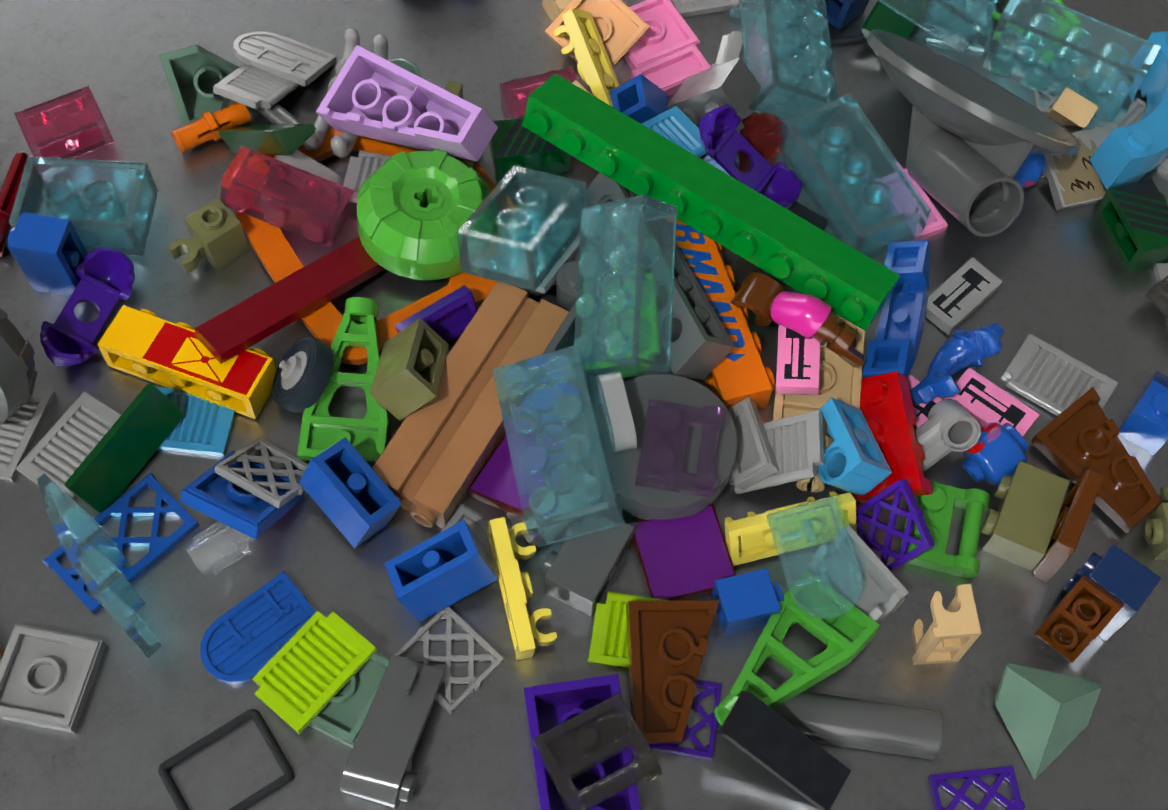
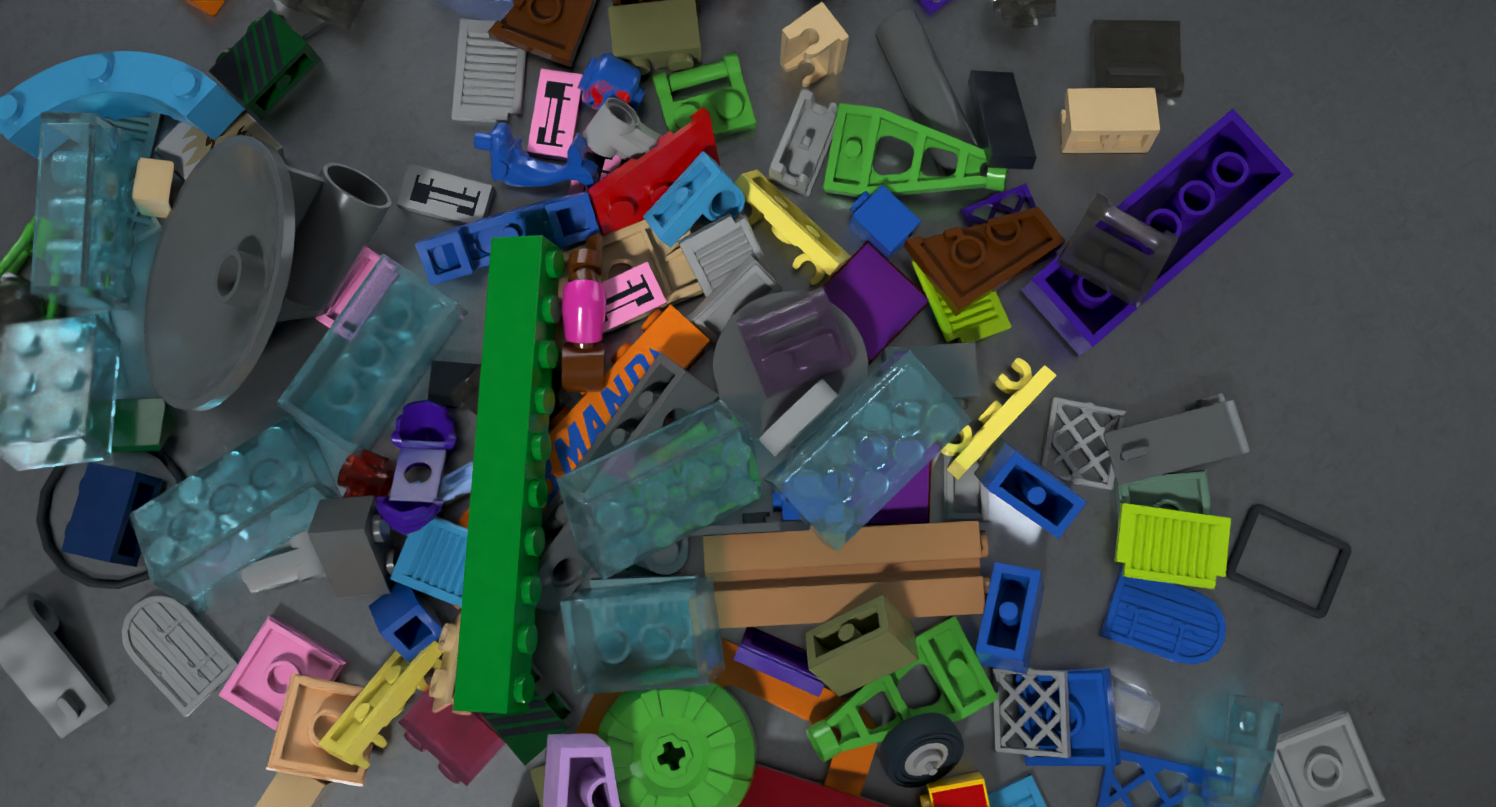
camera: 120 degrees left, 20 degrees up
bright pink tile [631,44,711,97] -> none
clear light blue window [766,495,863,620] -> none
dark purple window [856,479,935,573] -> none

